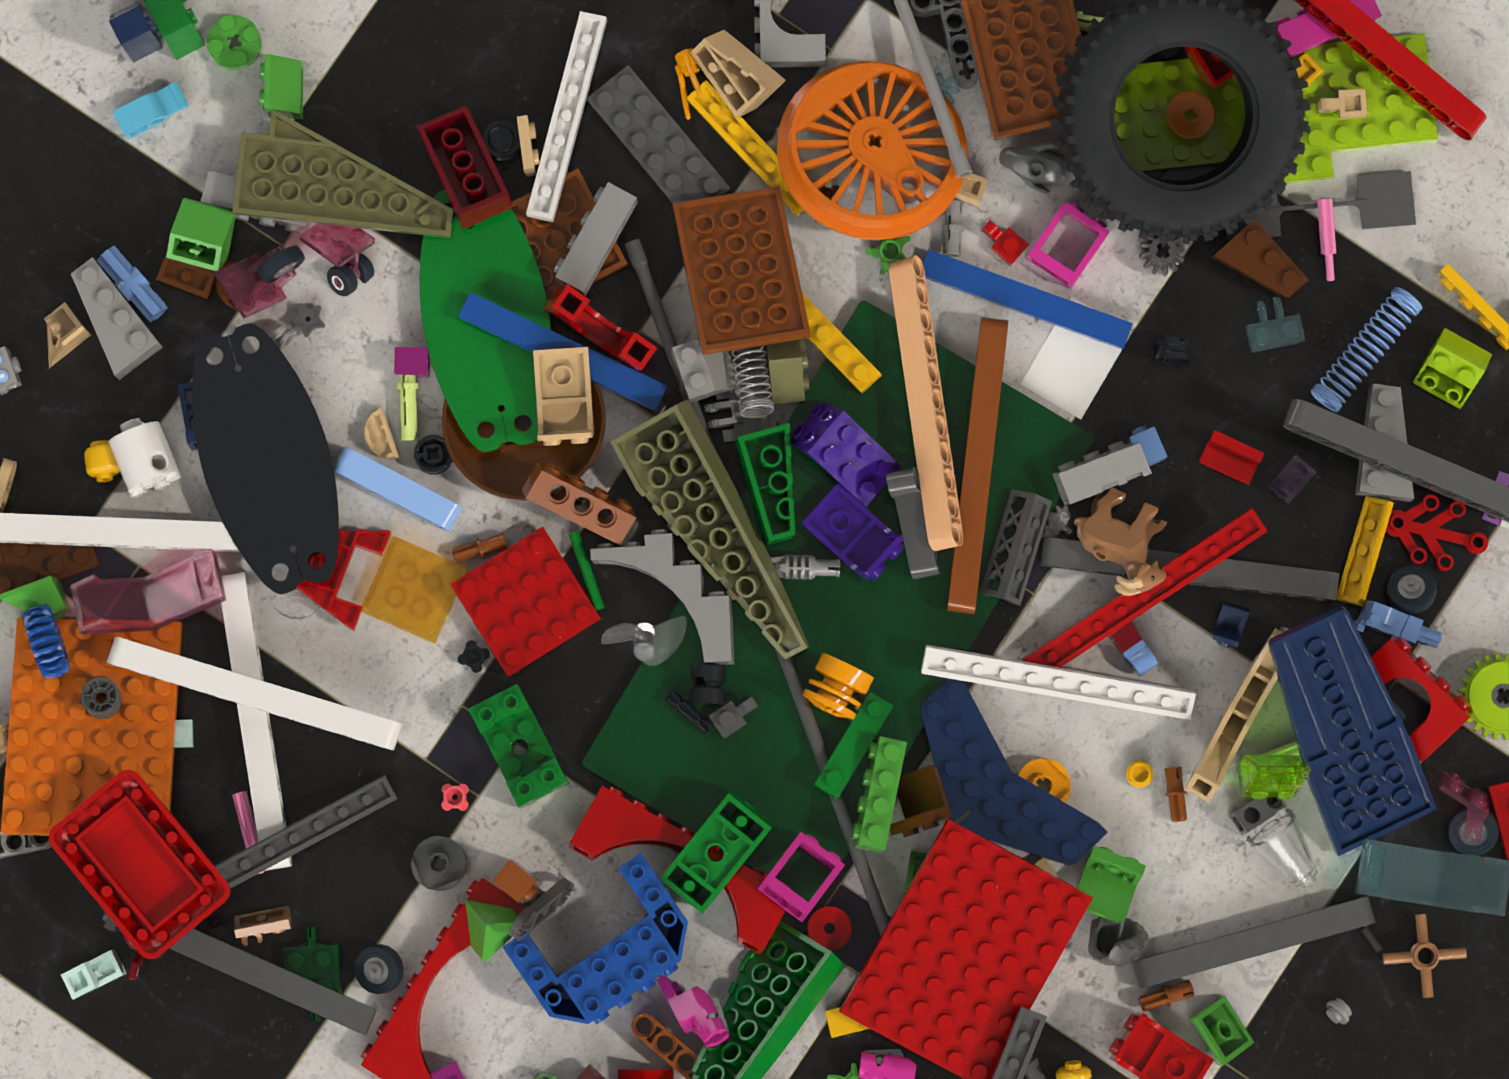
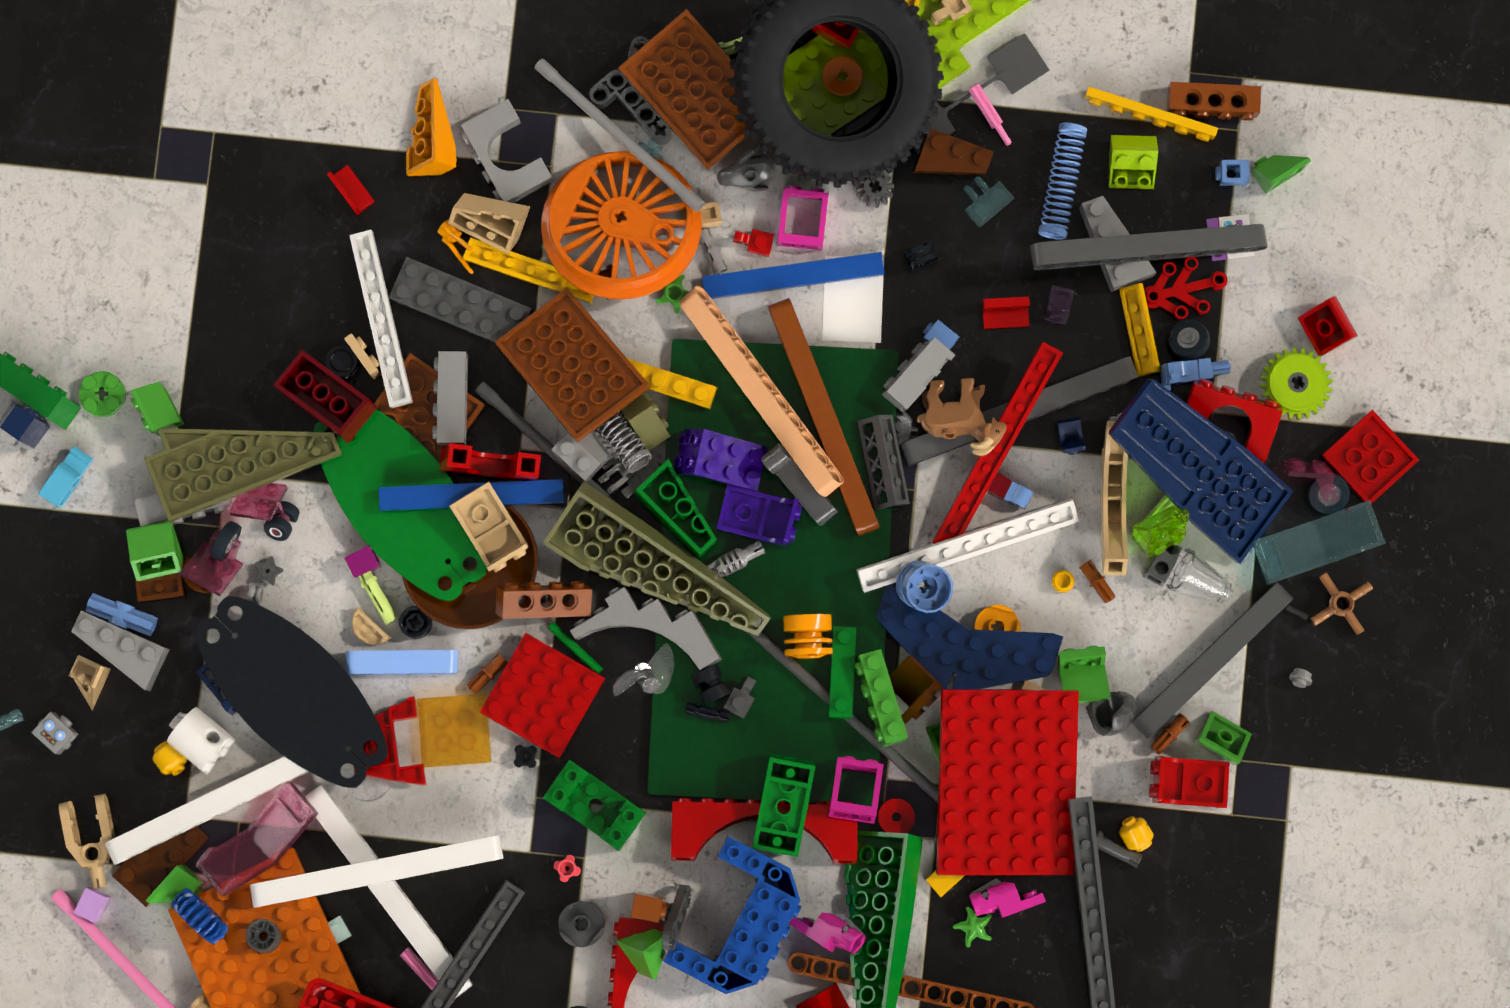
camera: 30 degrees left, 0 degrees up
none -> medium blue wheel [896,560,953,613]

